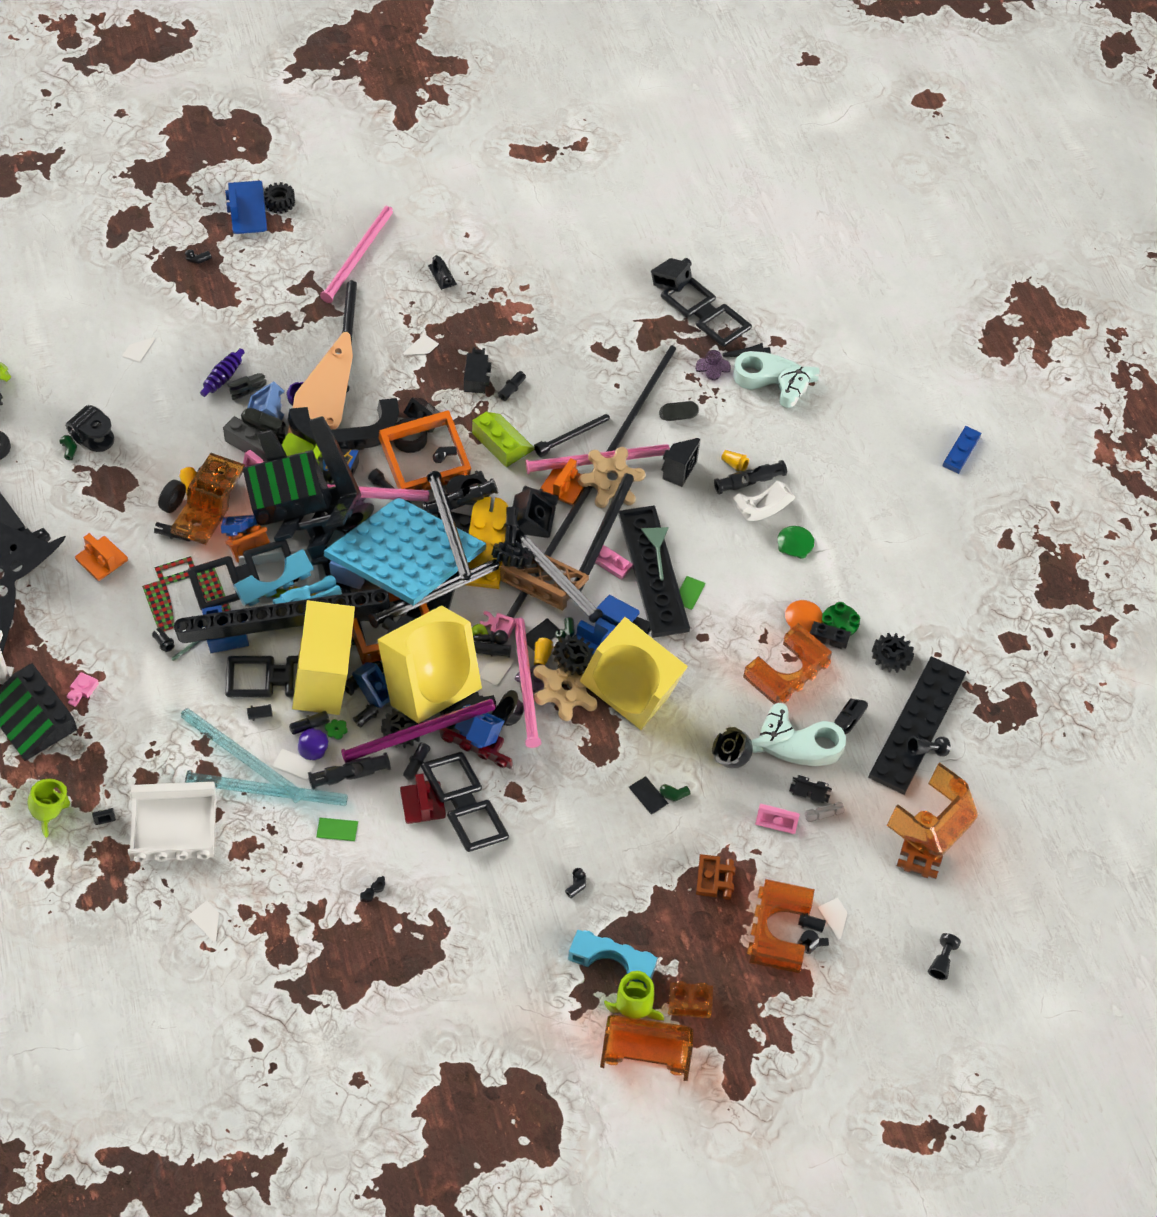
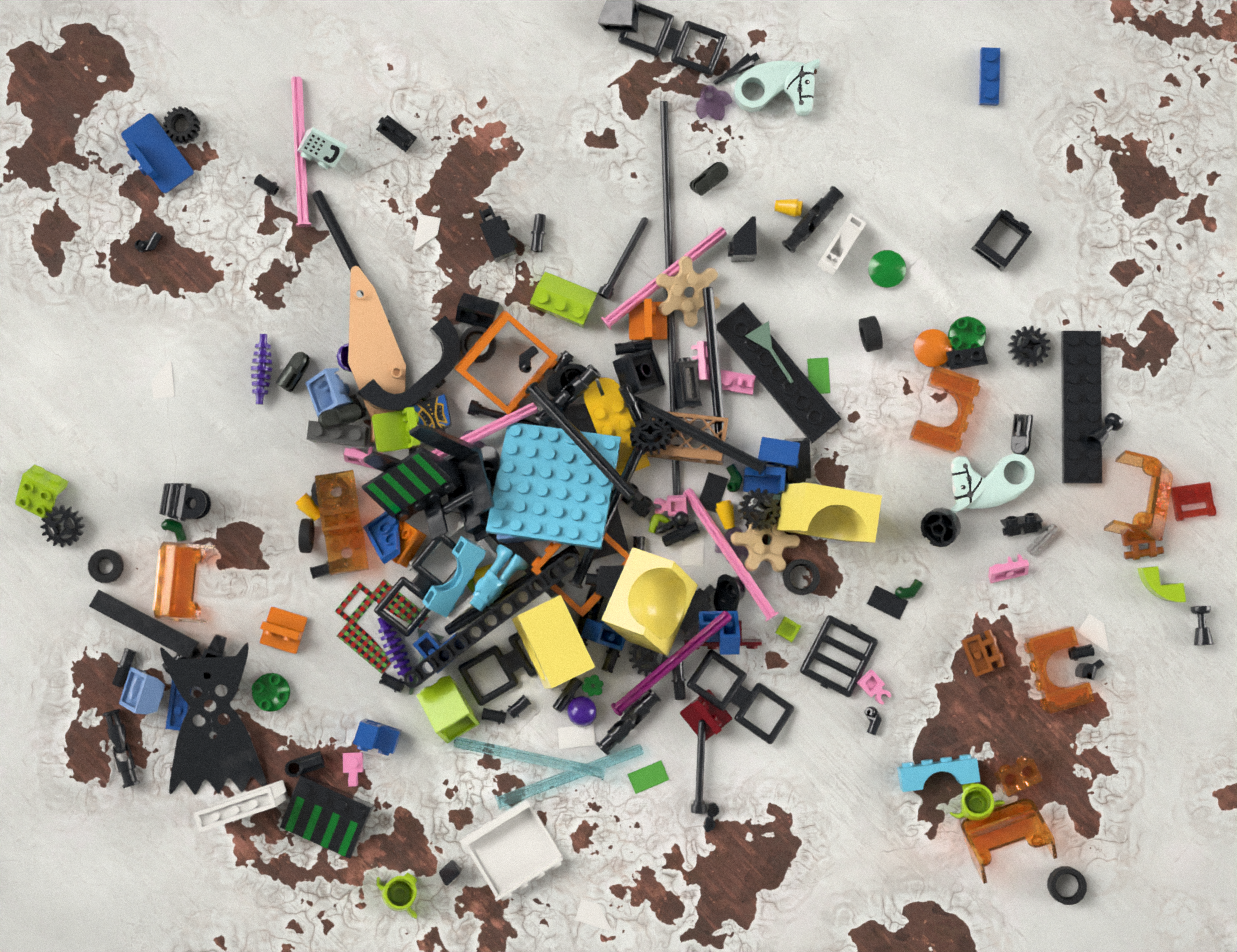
camera: 25 degrees left, 30 degrees up
none -> clear orange windscreen [153,541,215,623]
none -> green dish [252,673,290,712]
none -> black pin [254,174,279,196]
none -> black piece [285,751,325,777]
none -> light aqua slope [297,127,347,170]
none -> blue brick [353,718,402,756]
none -> dark purple piece [377,617,414,682]
none -> lime slope [416,675,480,744]
none -> black pin [481,708,507,725]
none -> black hinge [622,482,655,518]
none -> black window [673,357,702,409]
none -> bright pink plate [691,341,710,381]
none -> black piece [691,719,707,814]
none -> lime tile [775,616,801,643]
none -> black tyre [782,559,820,595]
none -> black bar [800,615,878,697]
none -> bright pink plate [857,669,891,705]
none -> black tyre [859,316,883,352]
none -> black window [971,209,1032,271]
none -> black tyre [1047,866,1087,905]
none -> lime brick [1137,566,1186,602]
none -> clear red plate [1170,482,1216,522]

